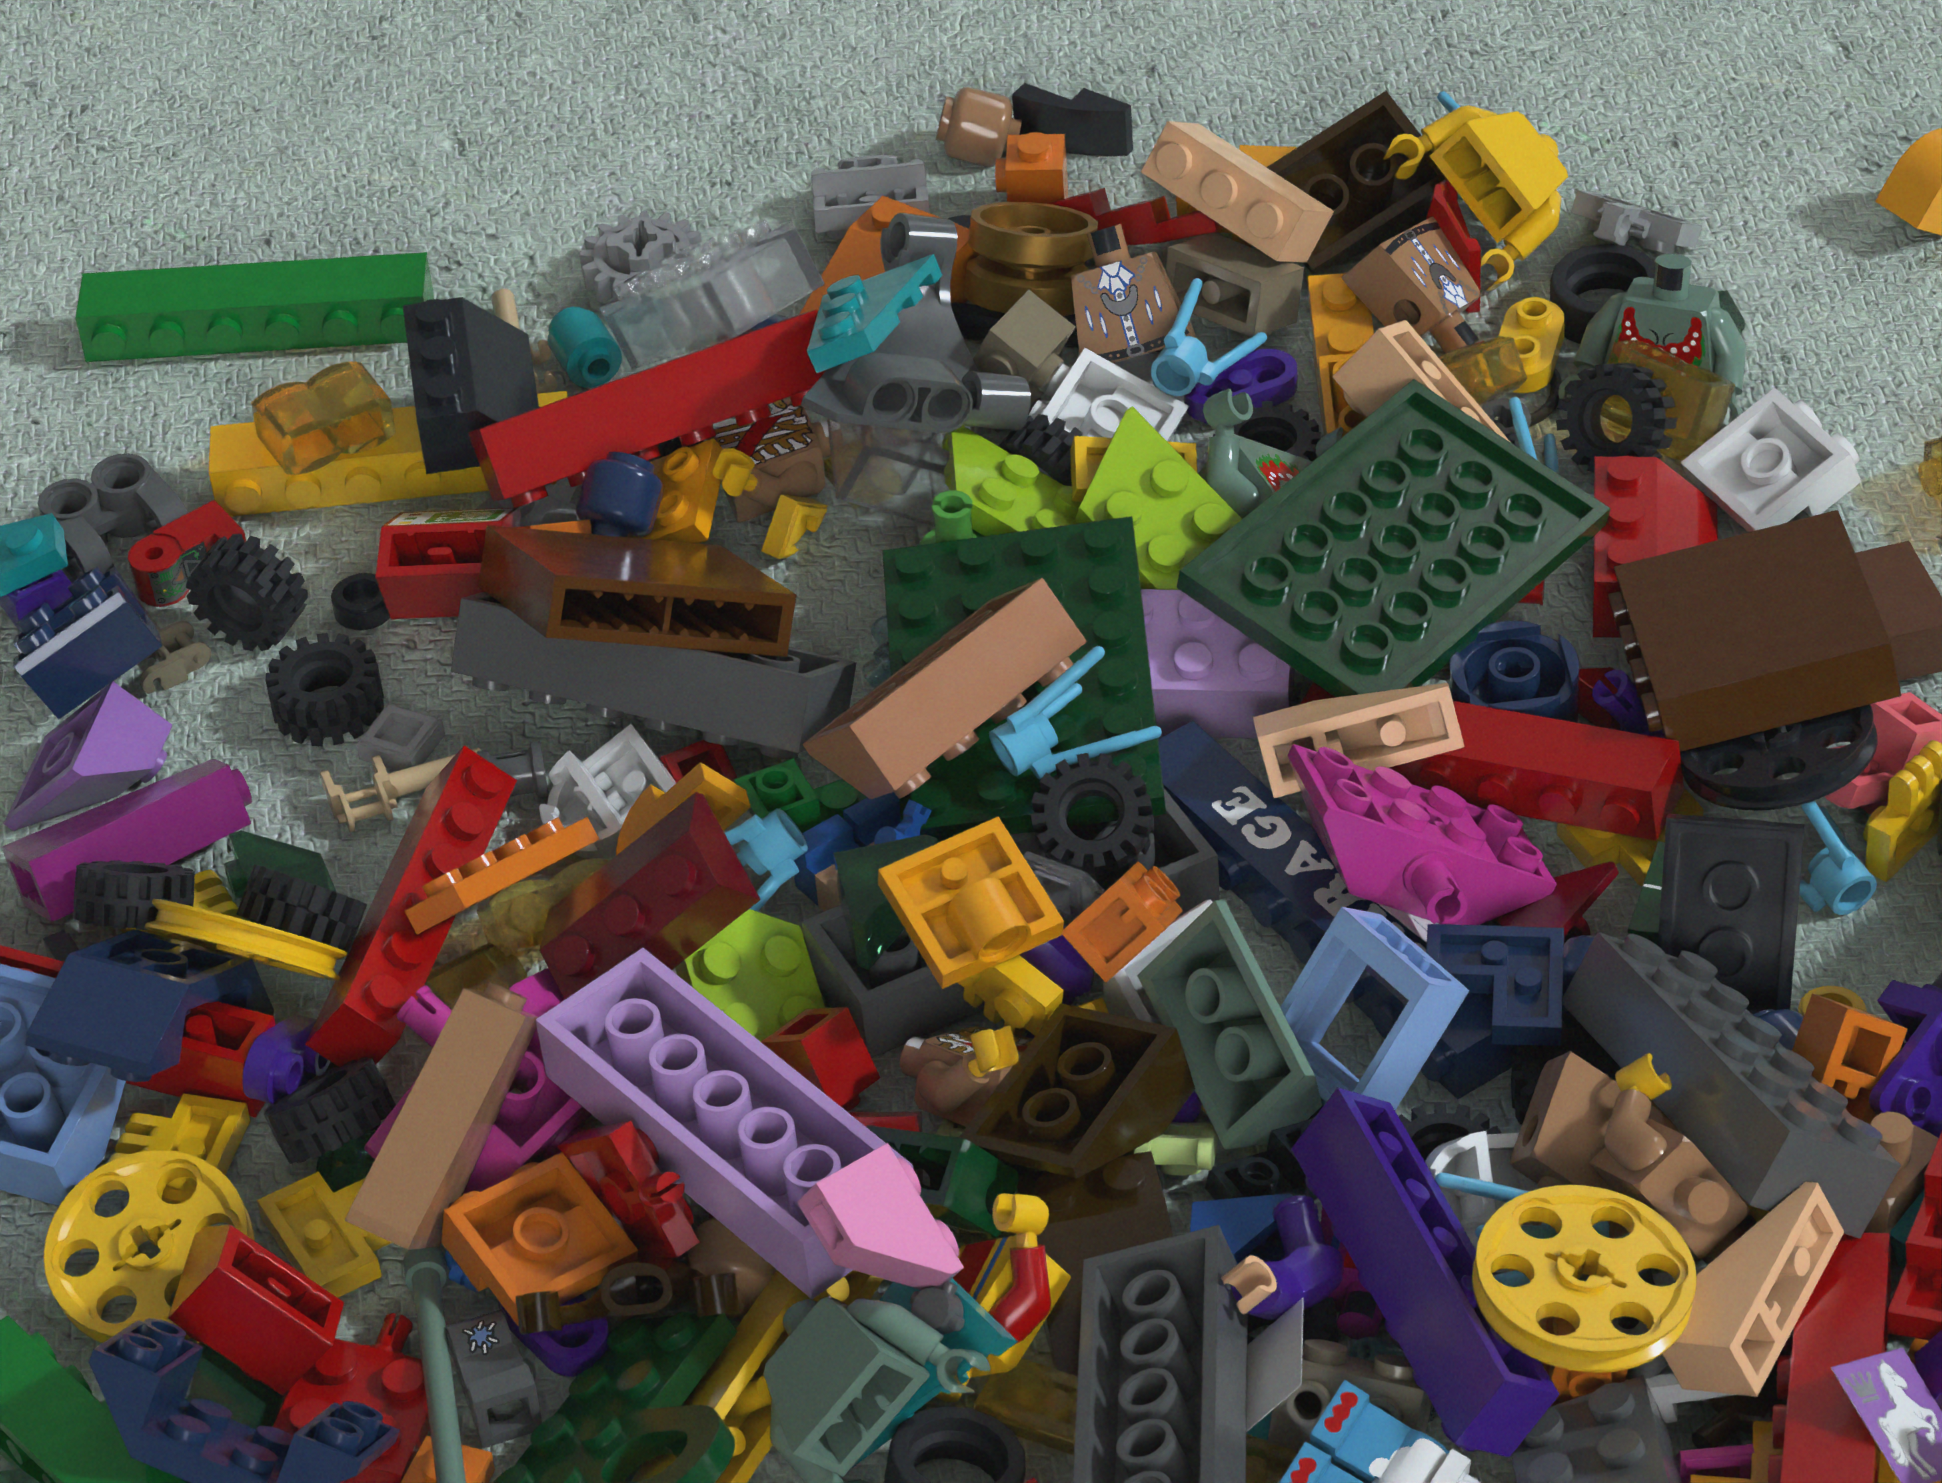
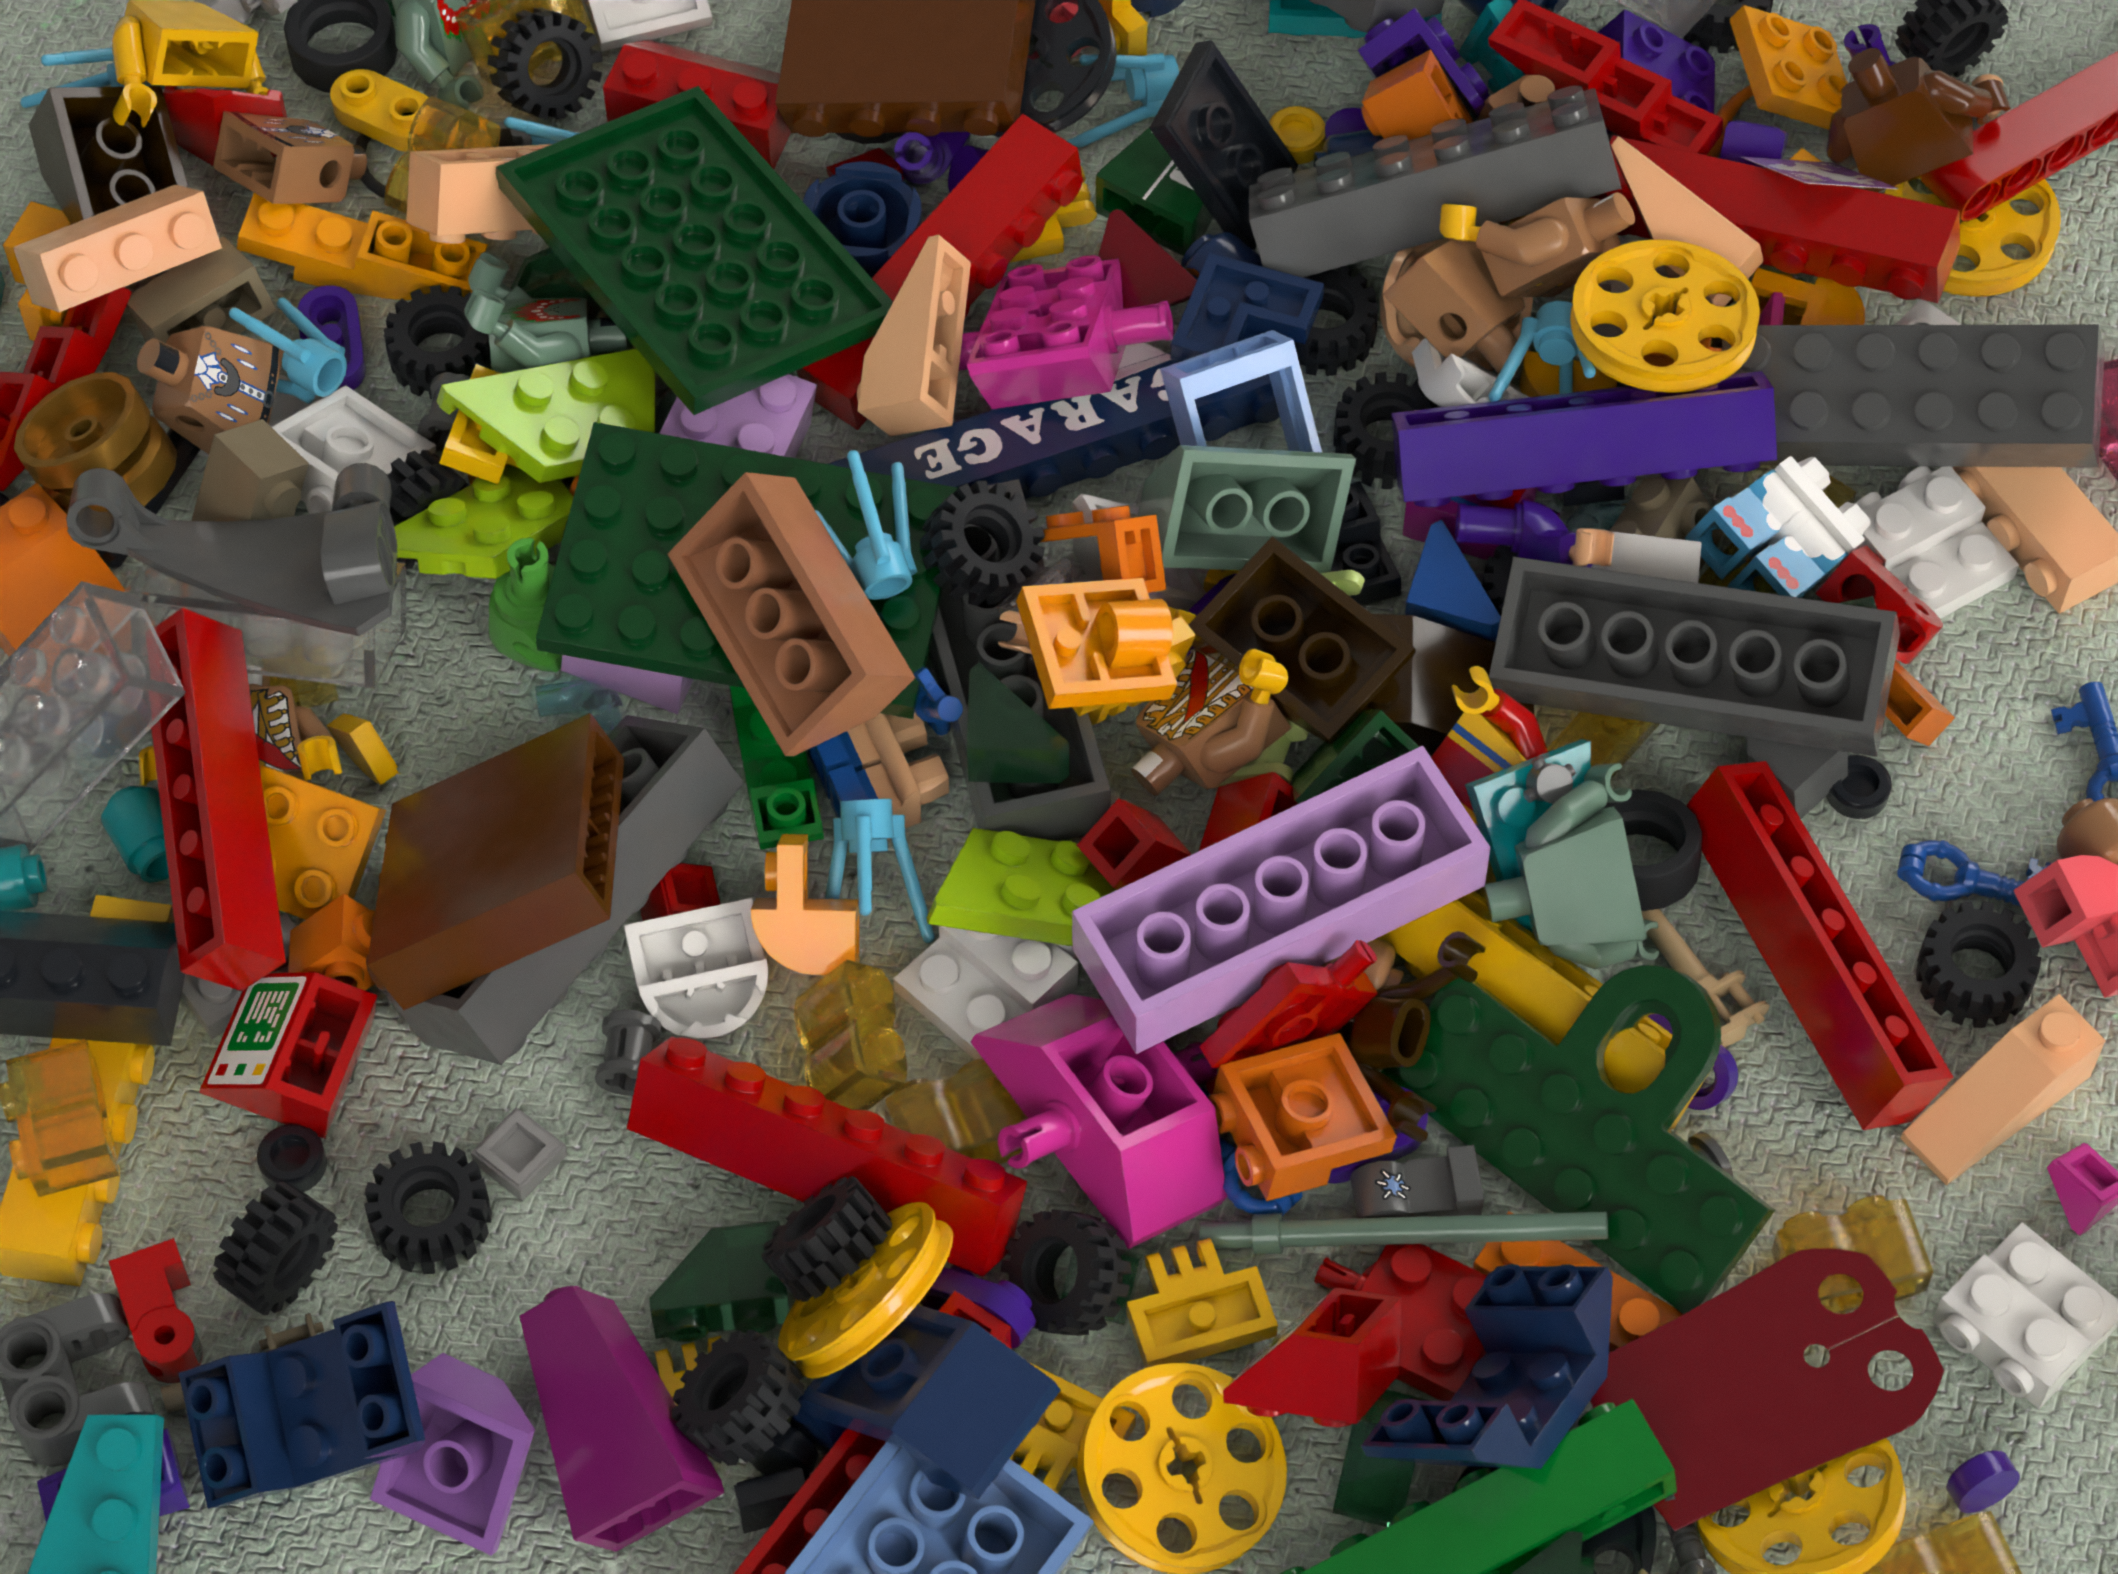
camera: 80 degrees left, 15 degrees up
tan piece [320,747,481,833] -> none
medium nougat slope [345,982,538,1250] -> none
orange plate [405,817,599,934] -> none
dark red slope [539,792,761,999] -> none
dark blue head [575,452,664,538] -> none
bright pink slope [797,1143,964,1290] -> none
teal wing [807,254,943,373] -> none

